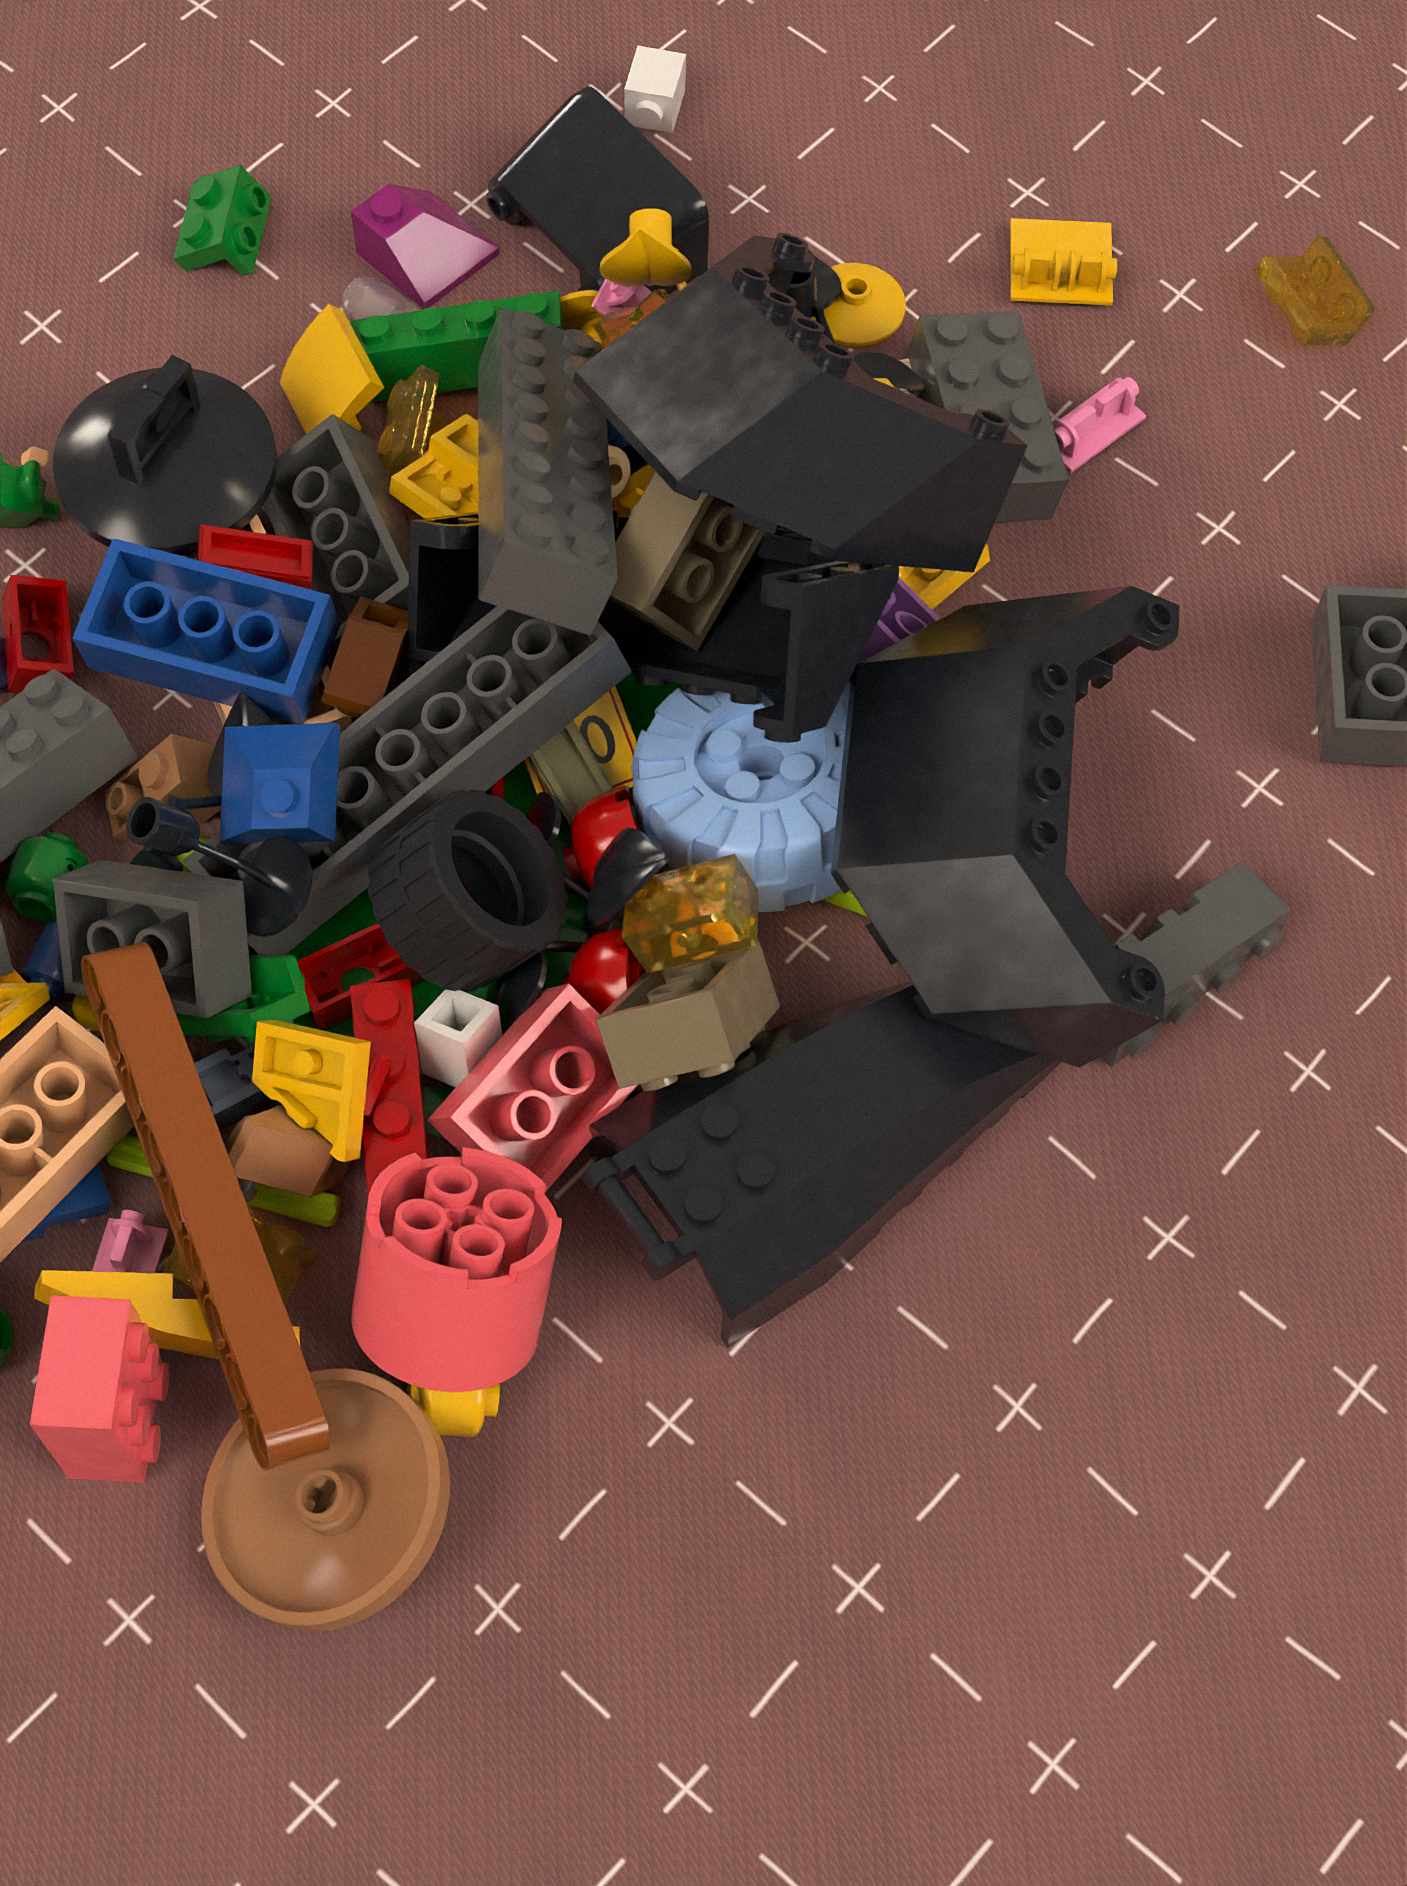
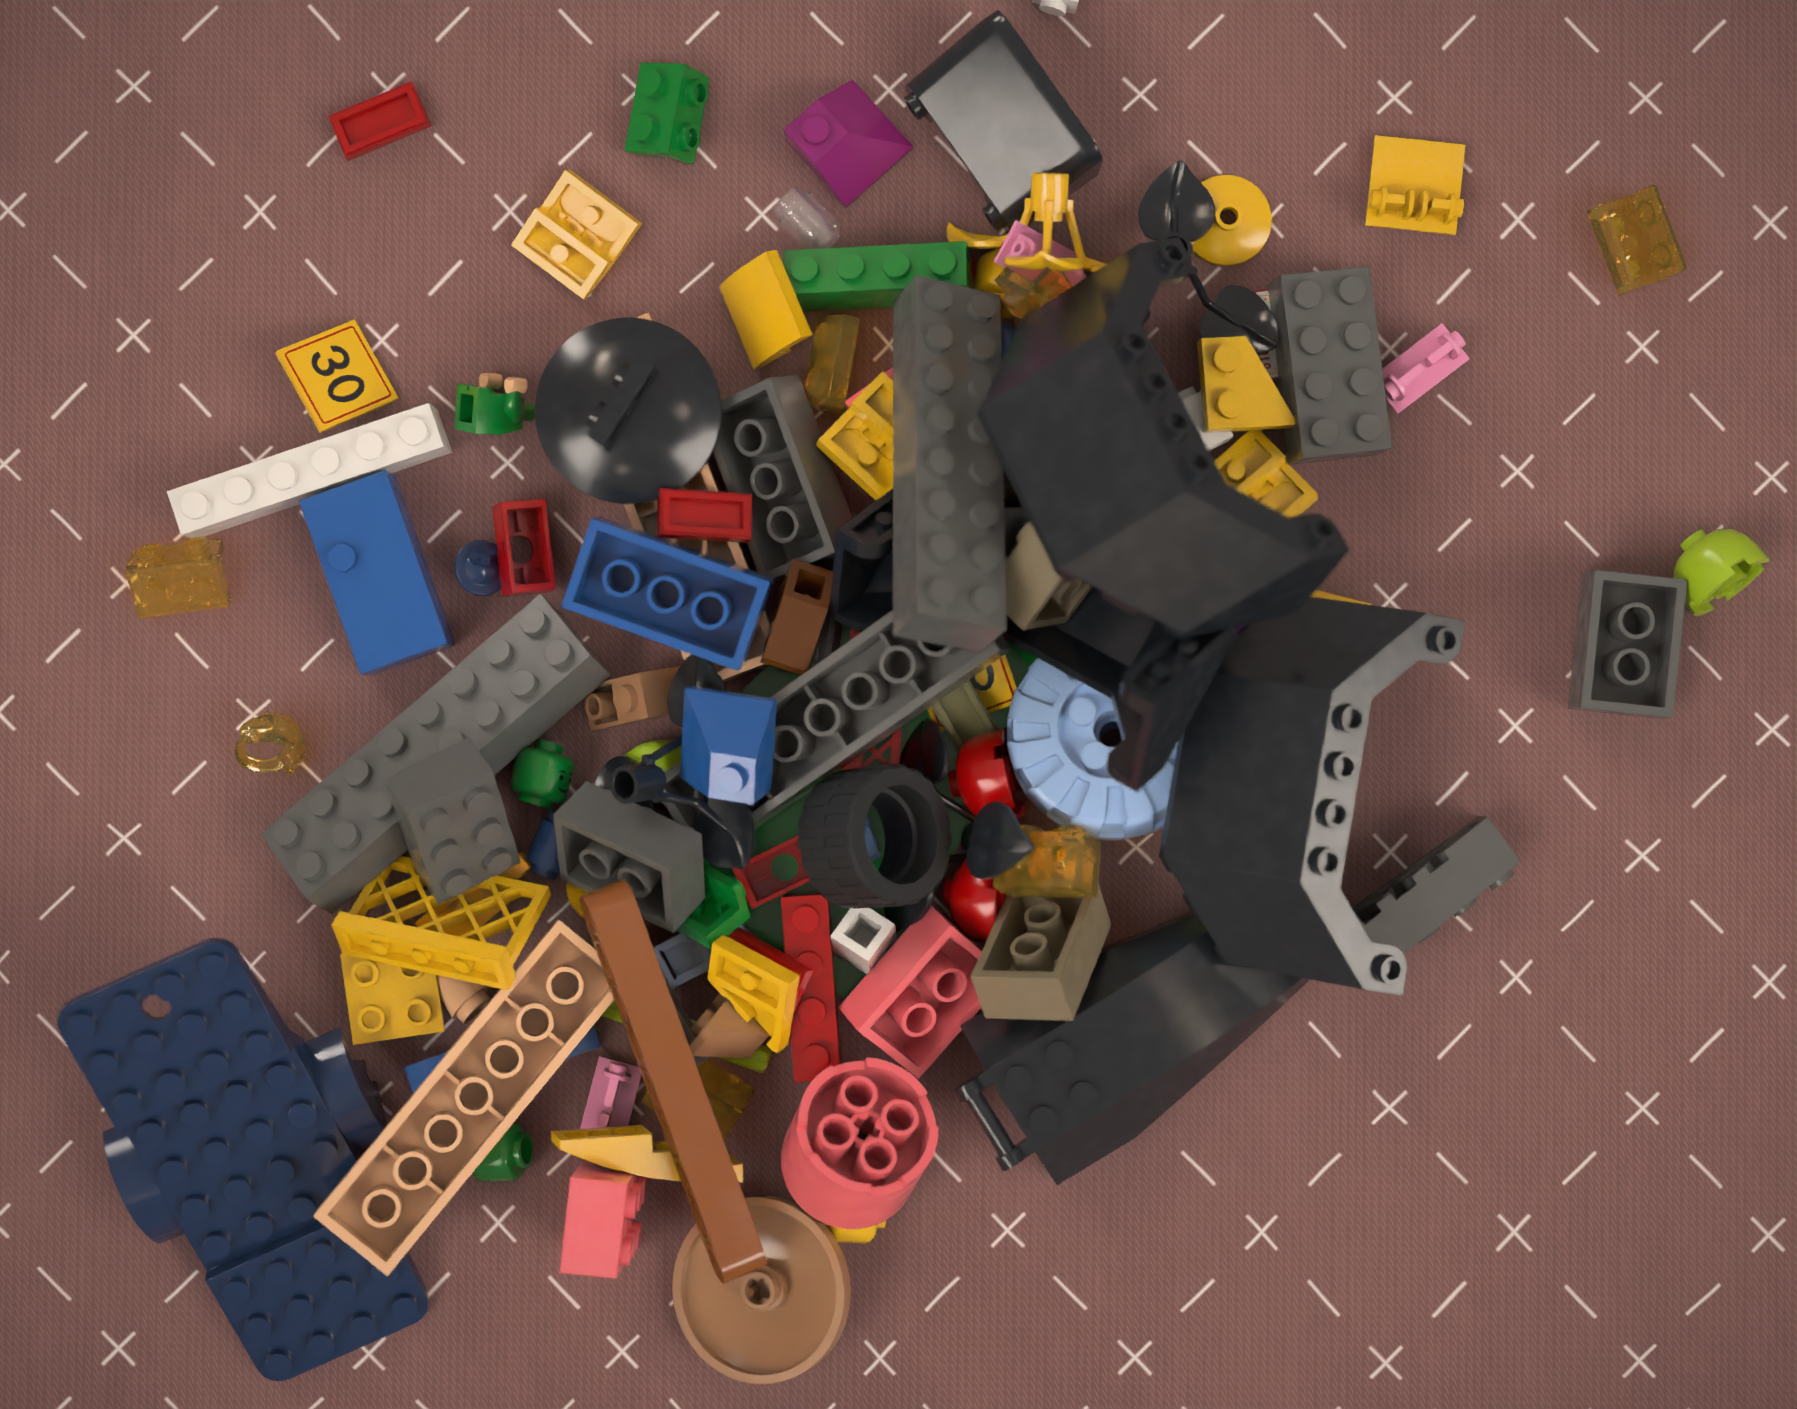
camera: 10 degrees right, 25 degrees up
none -> yellow slope [511,170,643,299]

